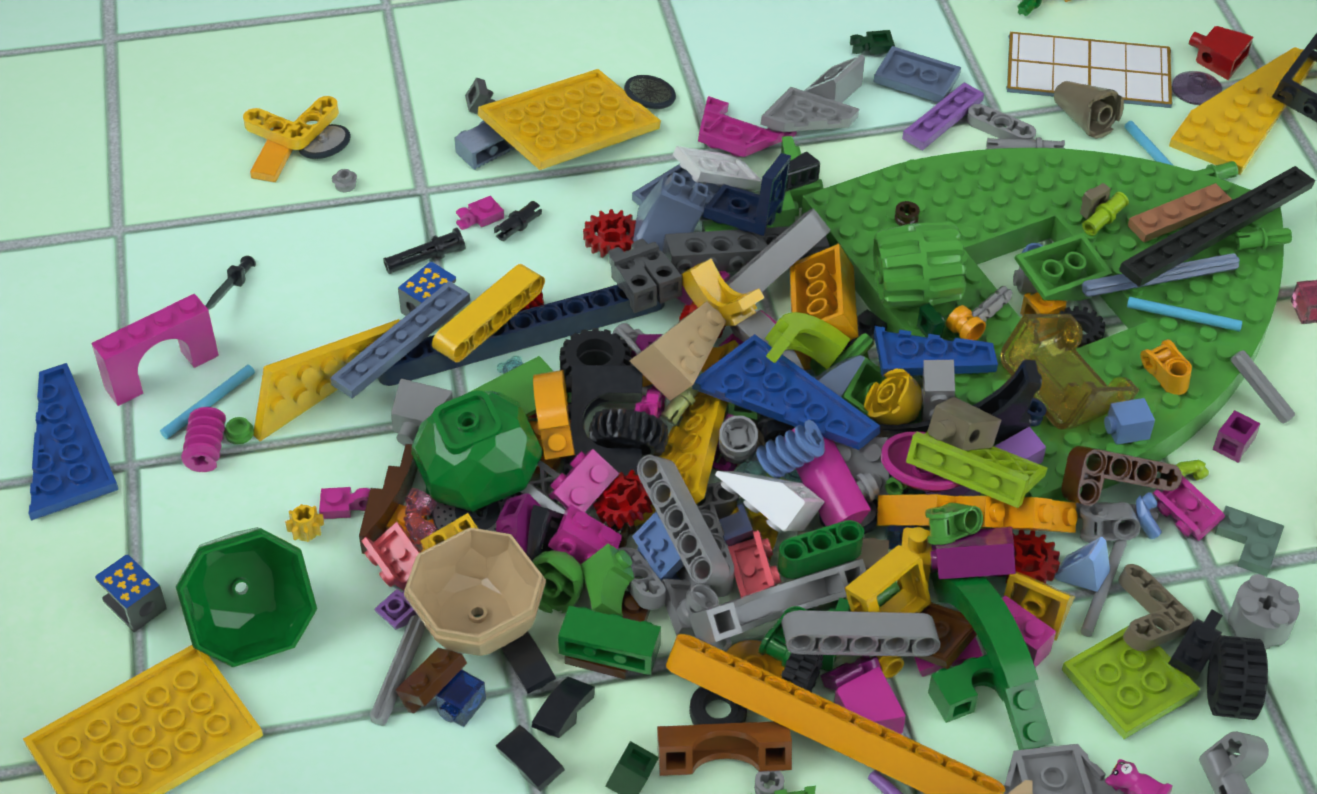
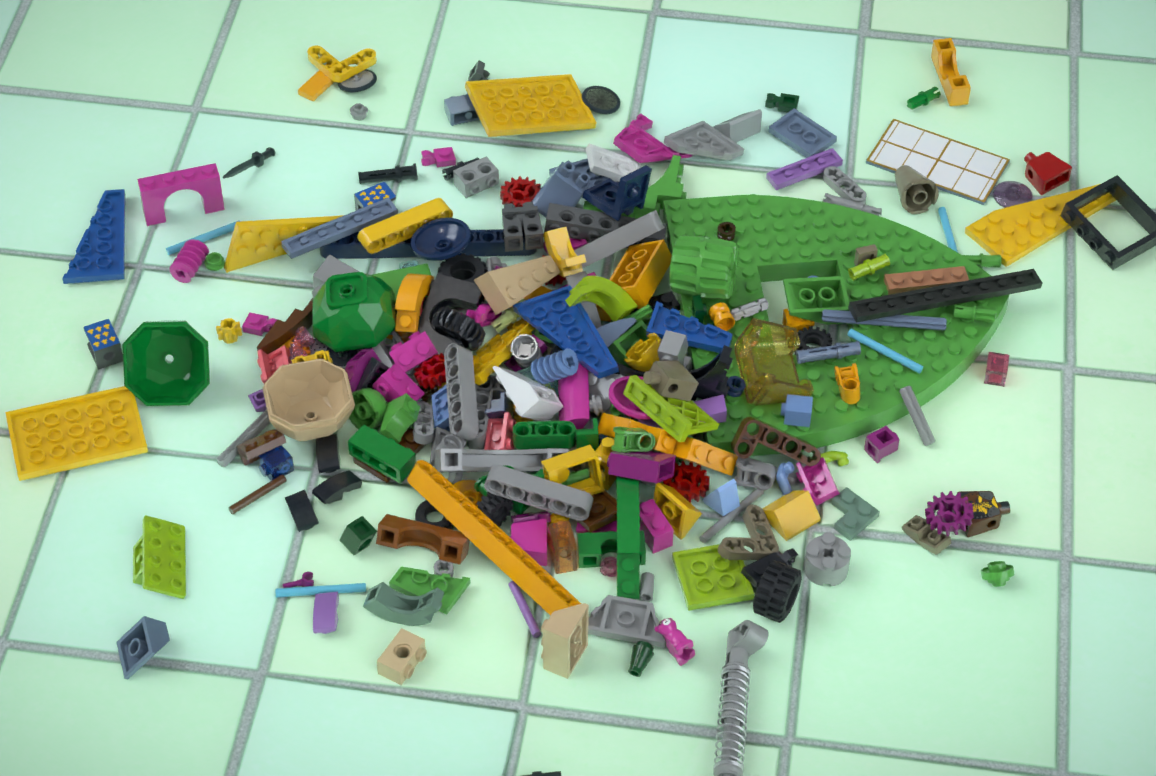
camera: 20 degrees right, 0 degrees up
black slope [785,151,820,192] -> none
none -> reddish brown bar [228,474,287,515]
none -> dark blue dish [411,218,471,261]
none -> light grey brick [453,156,499,198]
none -> clear orange torso [547,521,577,574]
none -> green panel [576,418,599,451]
none -> clear pink plate [600,556,617,577]
none -> light grey piece [640,572,655,602]
none -> yellow slope [762,490,821,541]
none -> sand blue pin [796,341,861,364]

